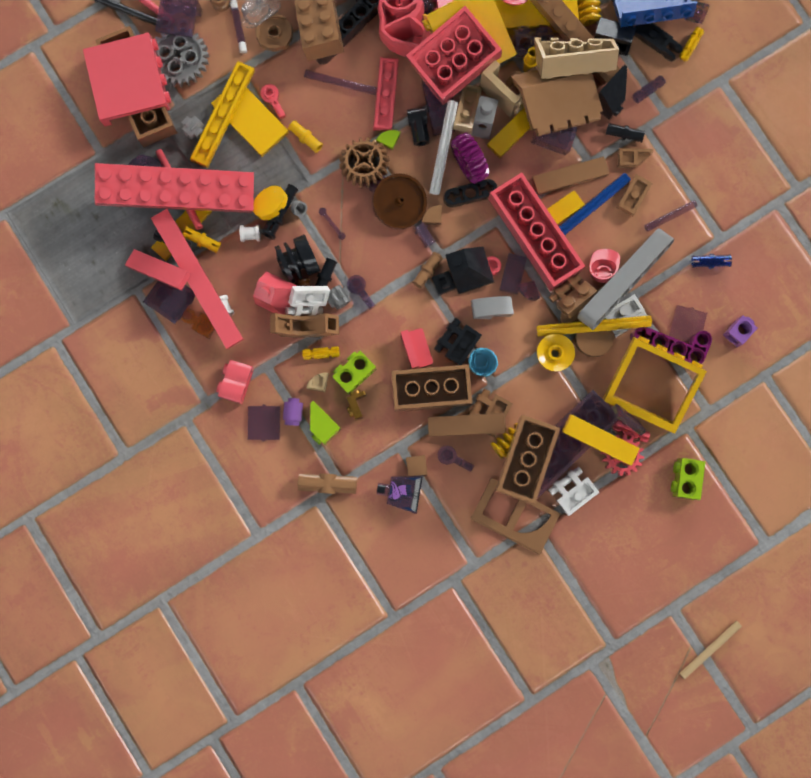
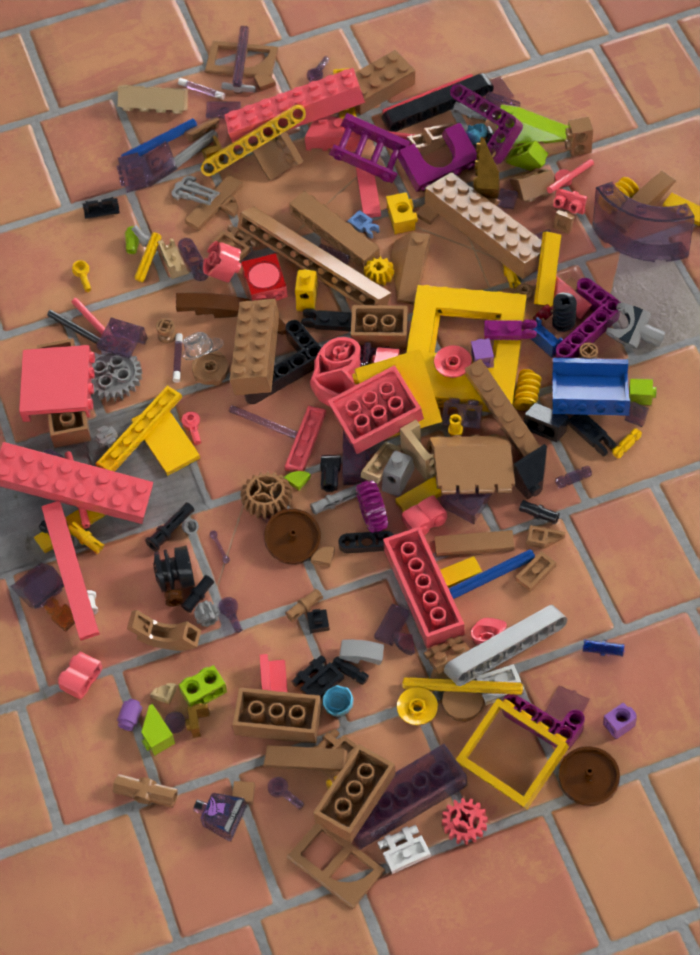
camera: 20 degrees right, 25 degrees down
coral tile [125,249,191,291] -> none
white bush [239,225,261,242] -> none
clear purple piece [248,404,280,442] -> none
yellow tile [253,185,288,220] -> none
coral slope [253,272,297,316] -> none
white plate [285,286,330,316] -> none
yellow pin [288,120,323,153] -> none
yellow axle [302,346,340,360] -> none
clear purple pin [414,223,436,248] -> none
white axle [430,100,458,195] -> none
black slope [445,247,495,294] -> none
coral tile [487,256,501,276] -> none
tan wedge [534,37,619,79] -> none
yellow tile [562,414,640,466] -> none
tile [611,404,646,436] -> none
coral axle [613,420,650,443] -> none
bar [644,200,697,232] -> none
lime brick [671,458,706,500] -> none
none -> tile [165,712,186,733]
none -> light grey pin [310,482,361,515]
none -> black axle [332,656,369,685]
none -> coral brick [401,495,447,535]
none -> reddish brown piece [559,746,620,806]

